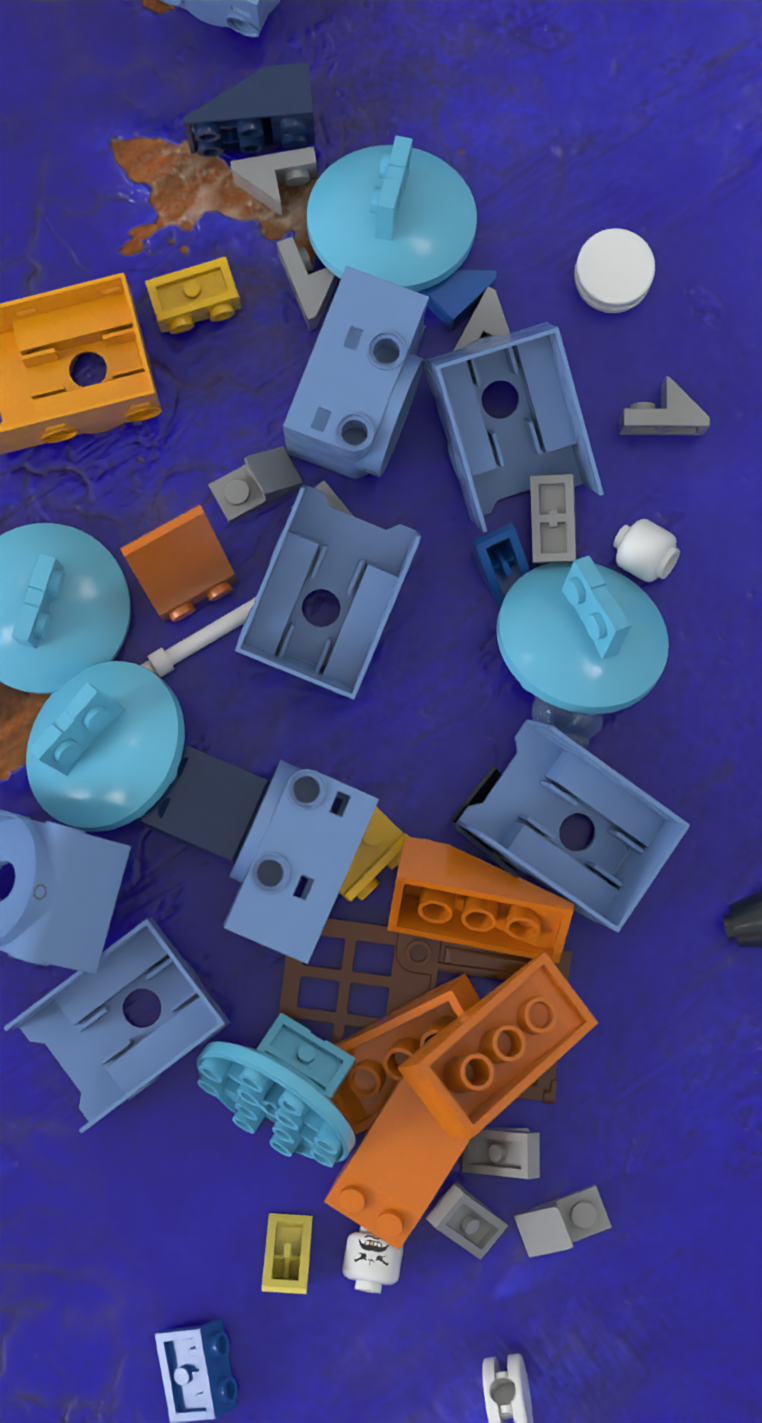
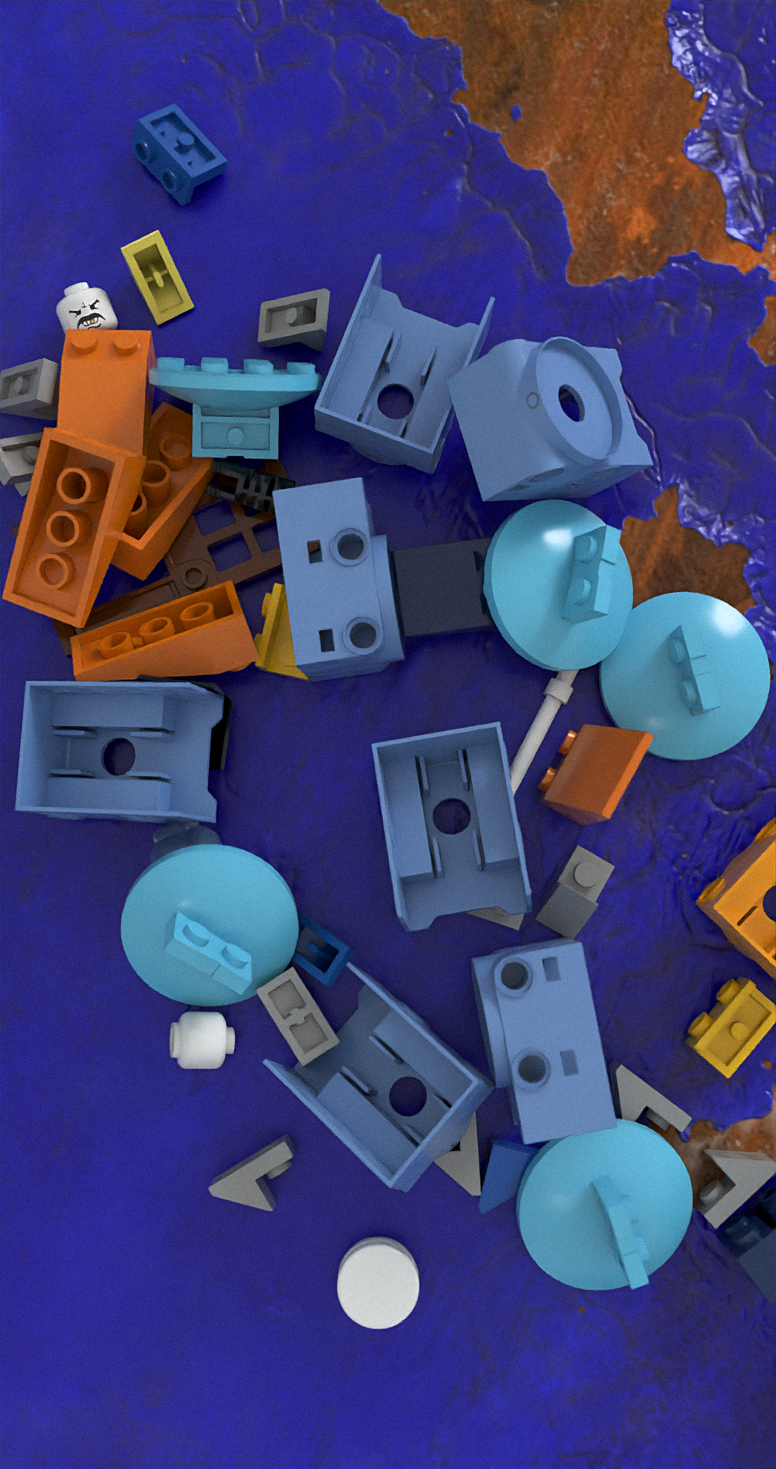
camera: 150 degrees right, 0 degrees up
none -> black hinge [205,457,296,515]
none -> light grey slope [257,288,330,351]

